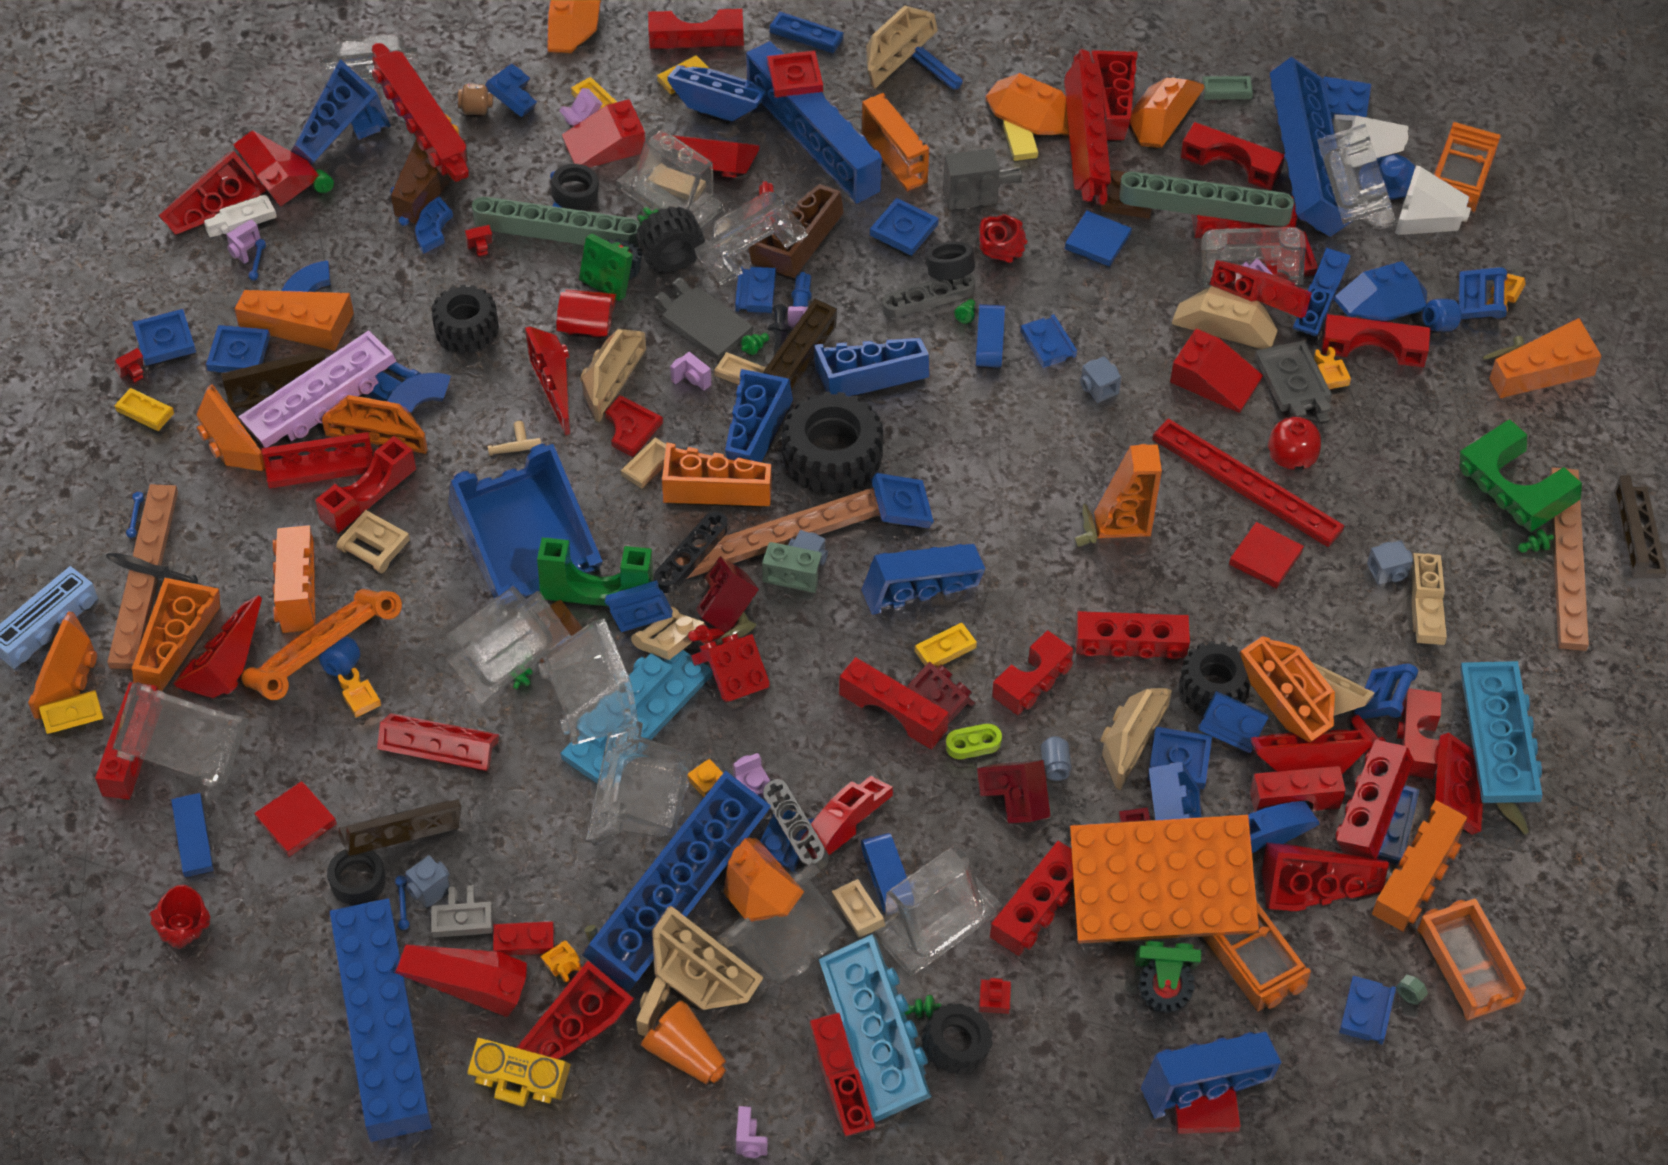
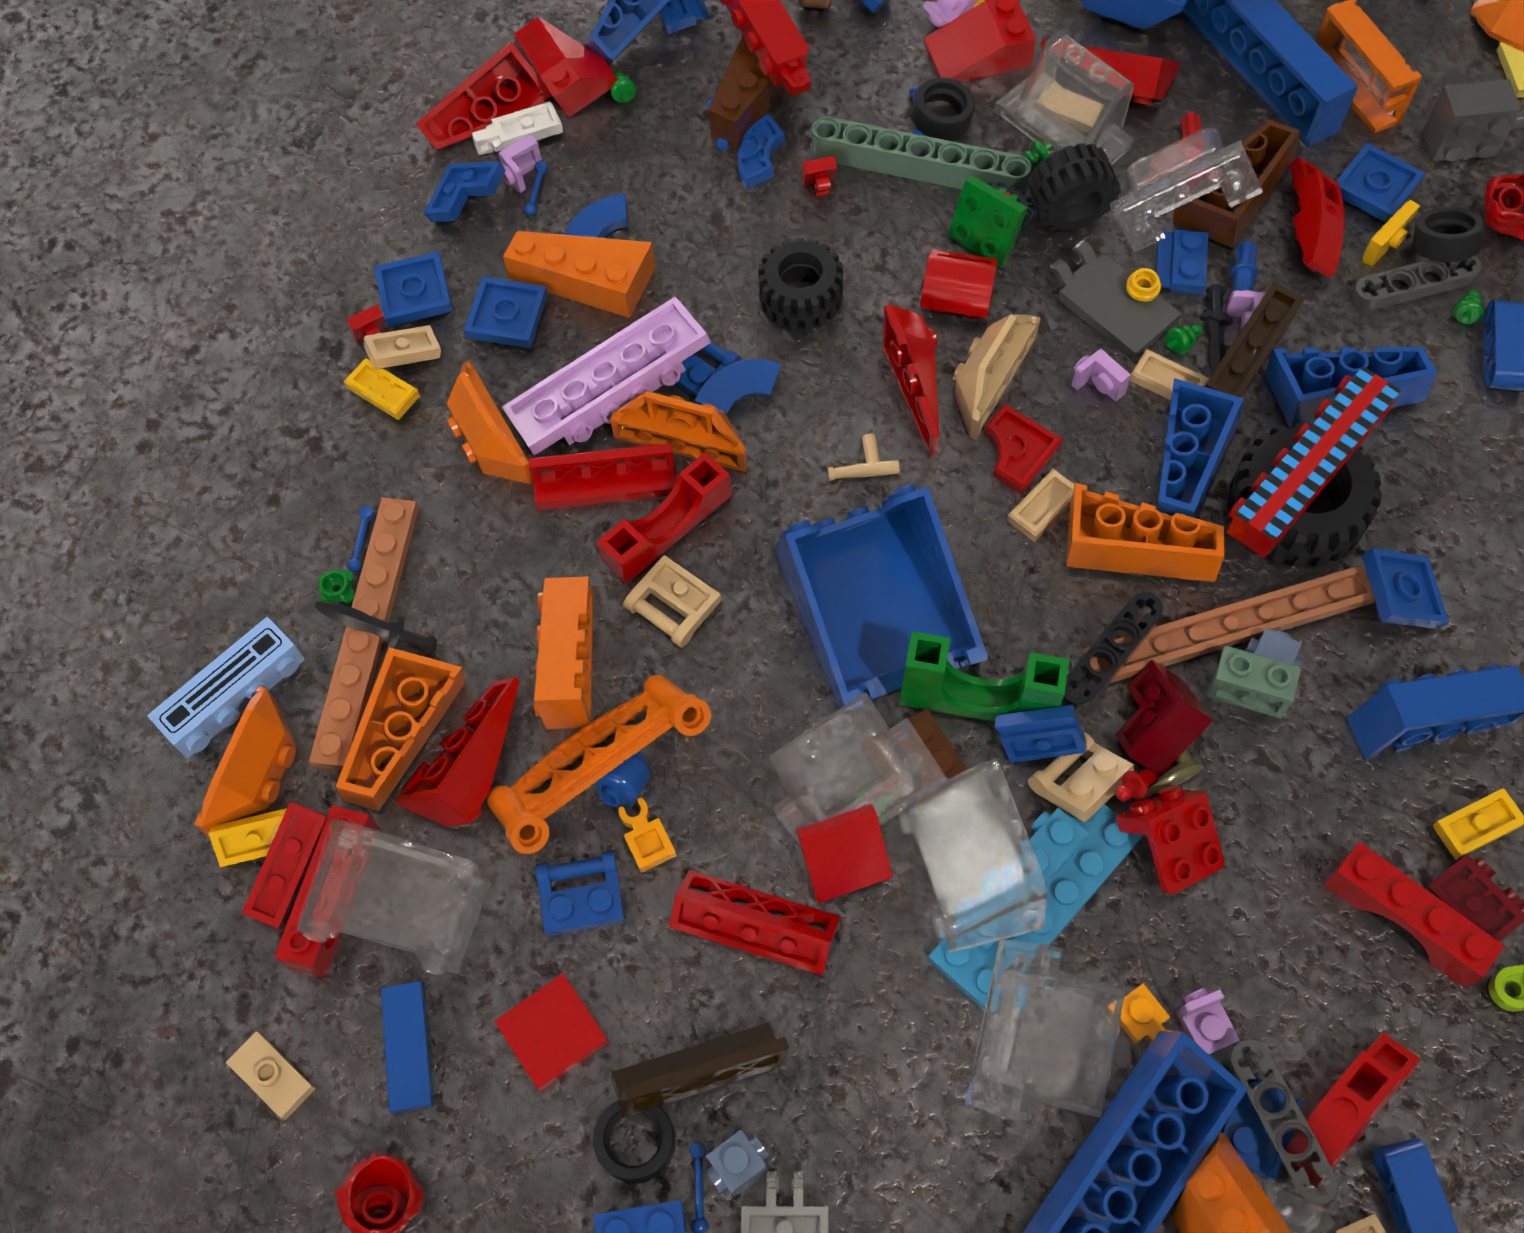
camera: 10 degrees right, 10 degrees up
dark brown fence [221,349,326,413] -> none
none -> tan plate [226,1031,316,1121]
none -> red plate [241,802,328,929]
none -> green plate [318,570,355,604]
none -> tan plate [364,325,441,369]
none -> blue plate [424,161,506,222]
none -> blue plate [535,850,625,937]
none -> red tile [796,804,893,903]
none -> yellow plate [1126,268,1161,302]
none -> brick [1226,366,1401,559]
none -> red slope [1289,156,1344,278]
none -> yellow plate [1362,200,1420,267]

